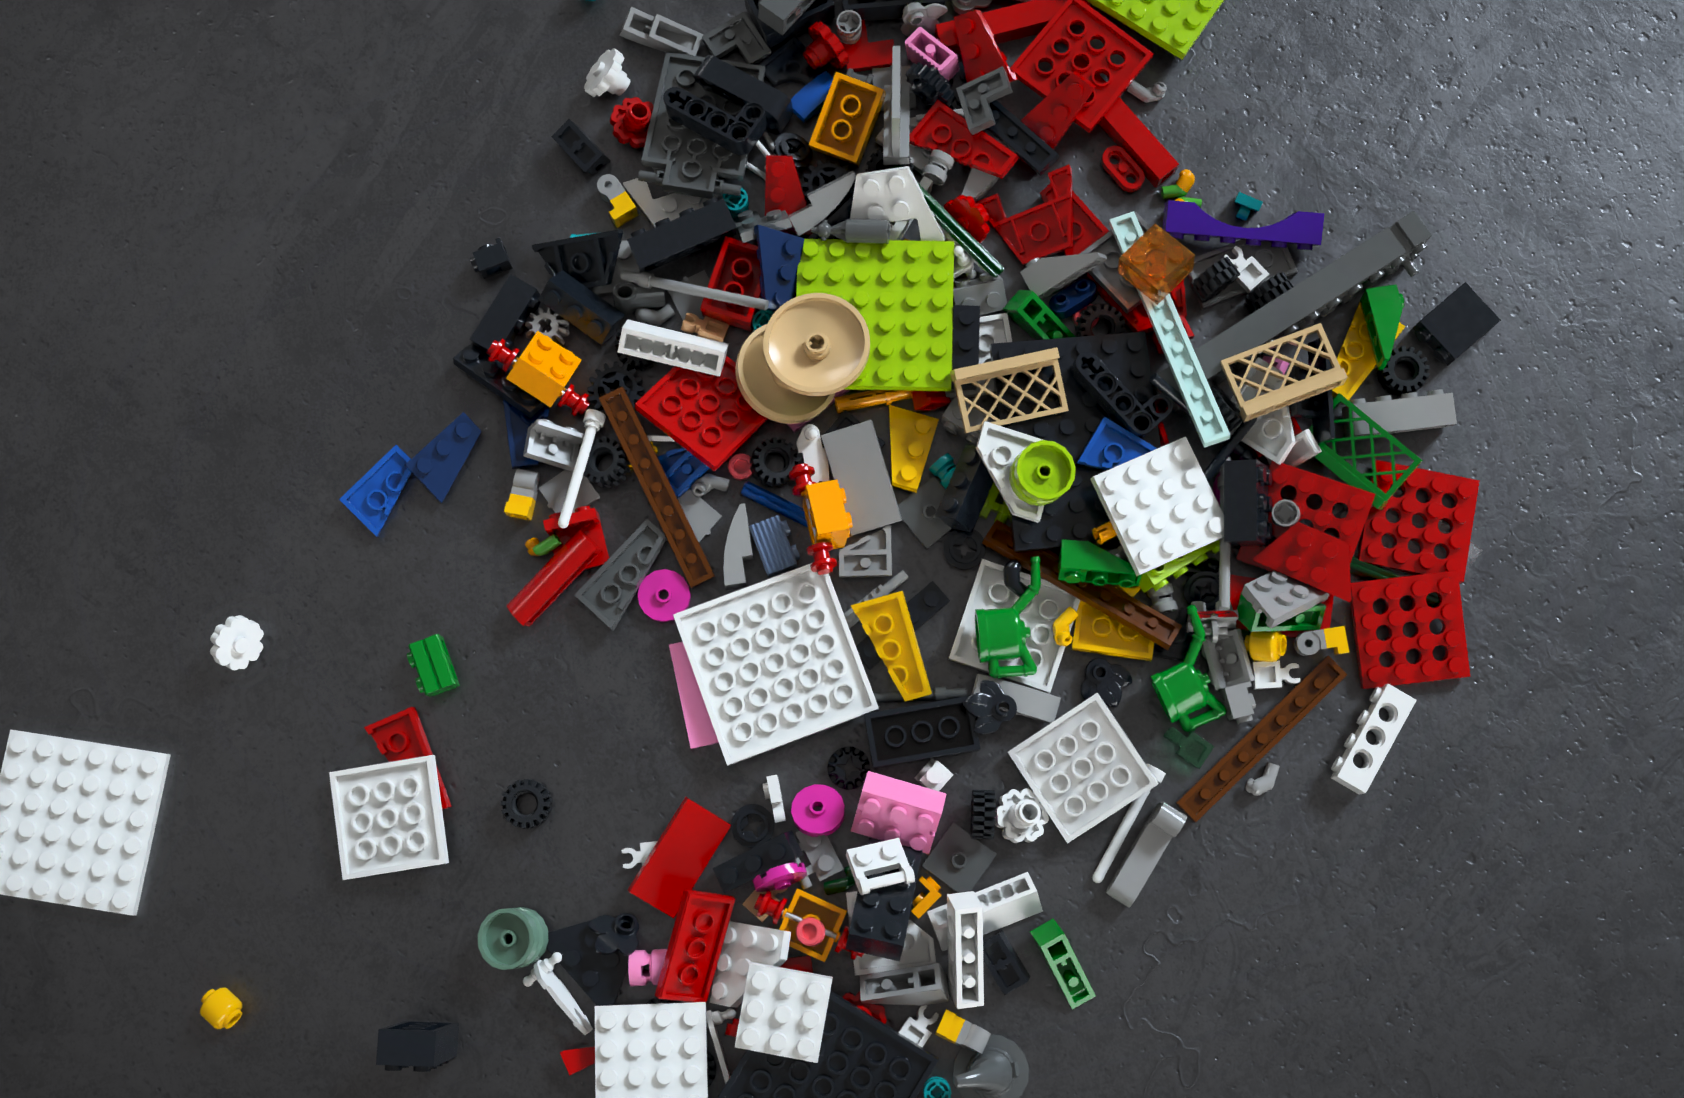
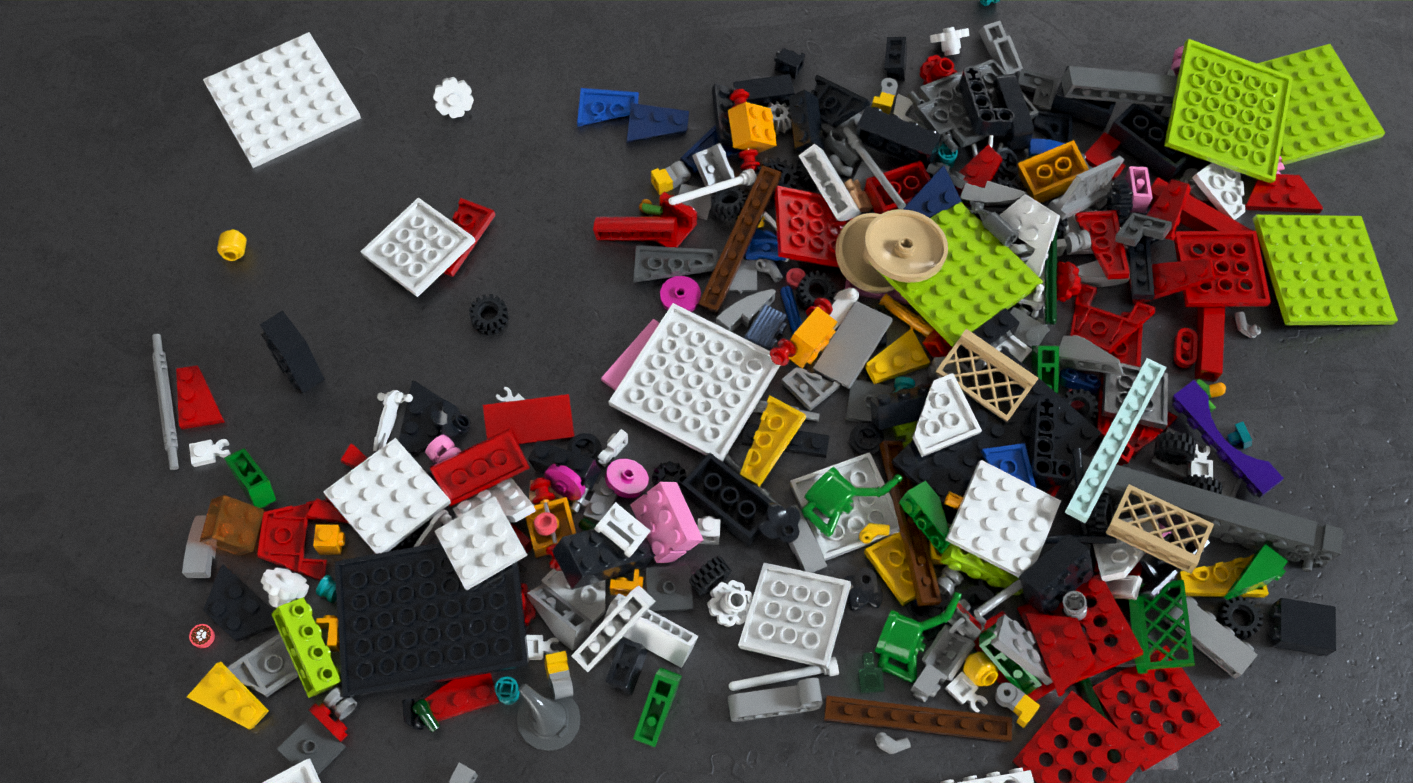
camera: 45 degrees right, 15 degrees down
green brick [407,634,460,697] -> none
sand green wheel [477,907,549,970] -> none
red plant [803,21,849,69] -> none
light grey wheel [837,10,862,44] -> none
light grey plate [901,2,948,37] -> none
black arm [1003,560,1028,597] -> none
lime wheel [1009,440,1076,506] -> none
clear orange brick [1118,223,1195,305] -> none

